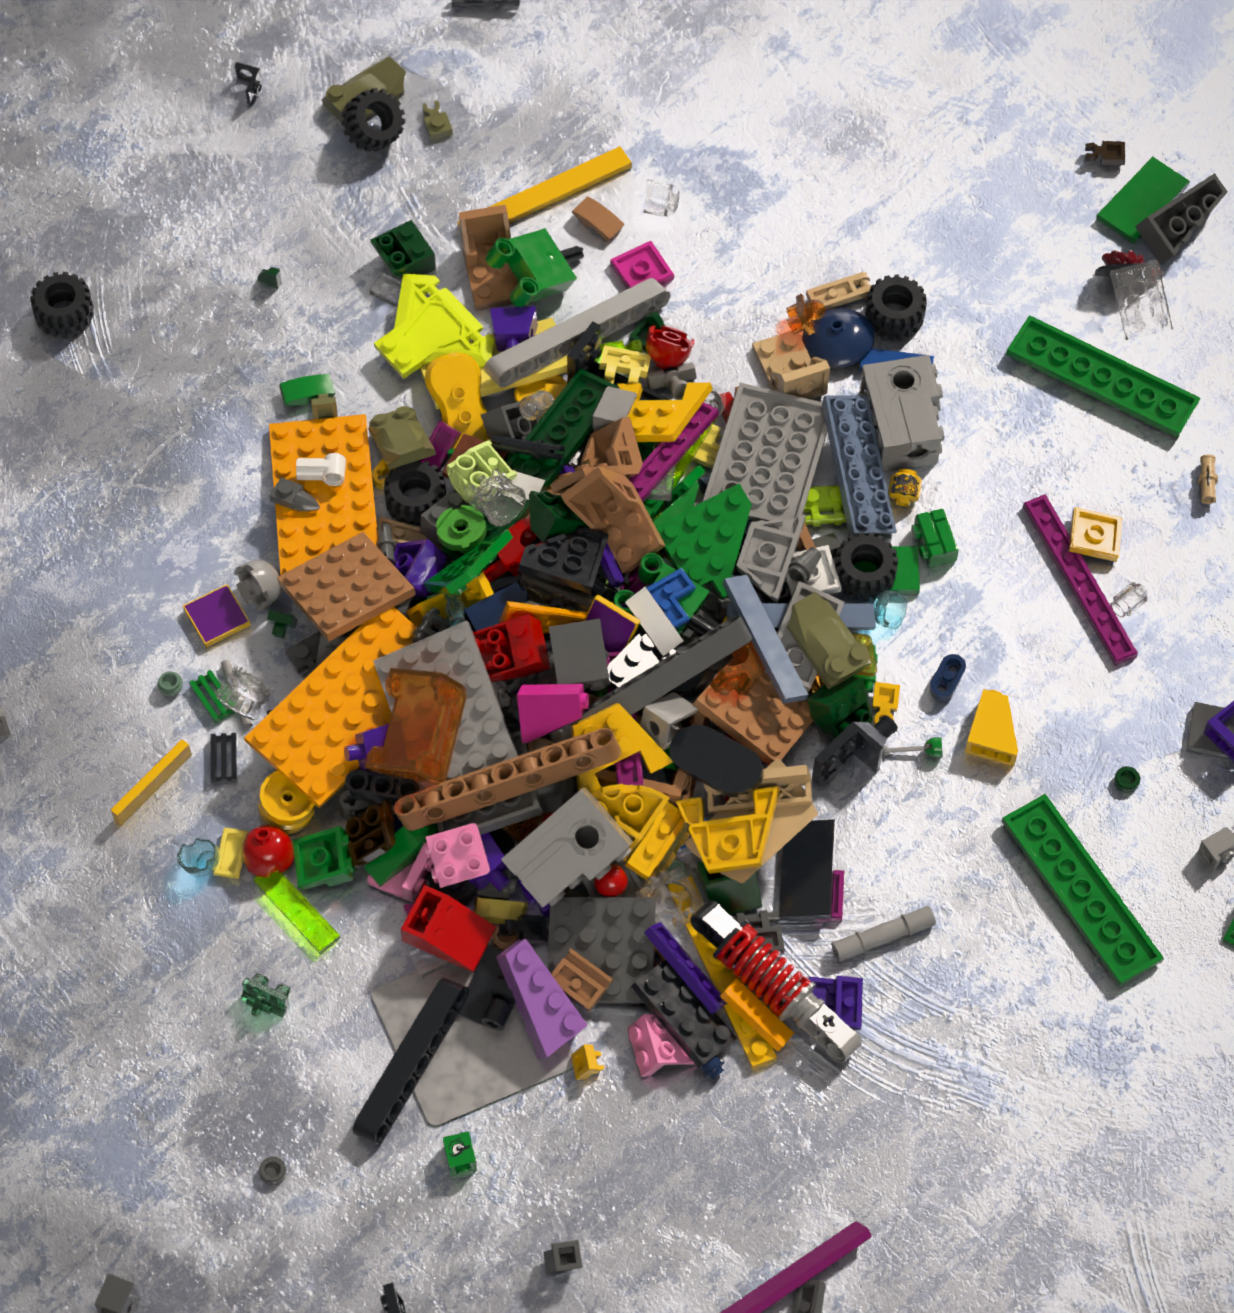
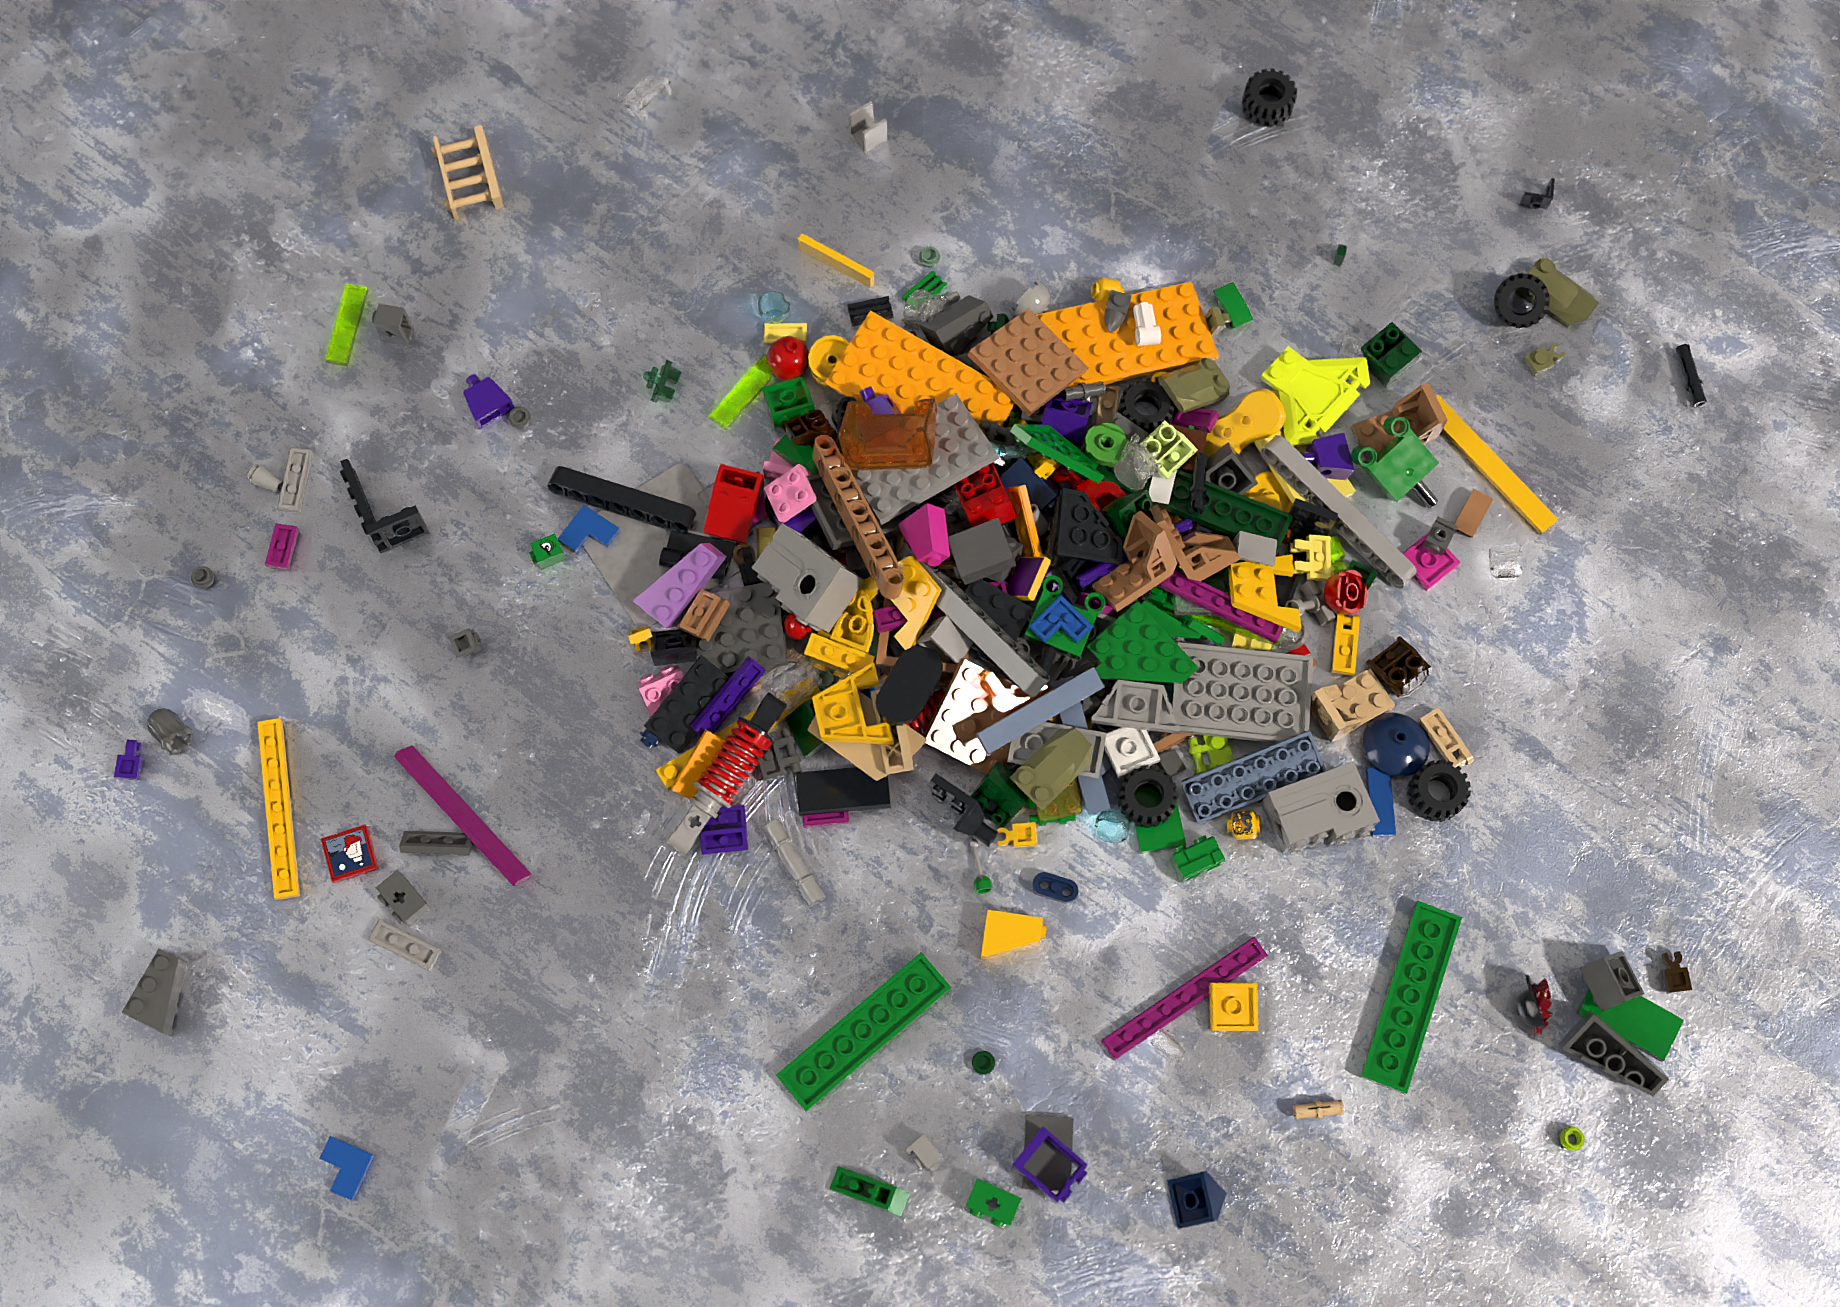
camera: 80 degrees right, 10 degrees up
dark purple tile [183,584,251,648] -> none
clear brick [519,390,554,421] -> none
white sticker [625,587,683,656] -> none
clear orange hips [786,293,825,336] -> none
dark grey cone [788,547,822,583] -> none
clear plate [1110,260,1174,341] -> none
none -> dark purple torso [463,374,515,429]
none -> blue tile [558,505,620,553]
none -> black slope [650,629,698,666]
none -> dark grey wedge [919,295,994,356]
none -> yellow head [1091,277,1124,302]
none -> yellow plate [1331,613,1360,676]
none -> dark brown slope [1366,636,1432,698]
none -> dark grey brick [1422,517,1458,556]
none -> dark grey slope [1580,951,1644,1012]

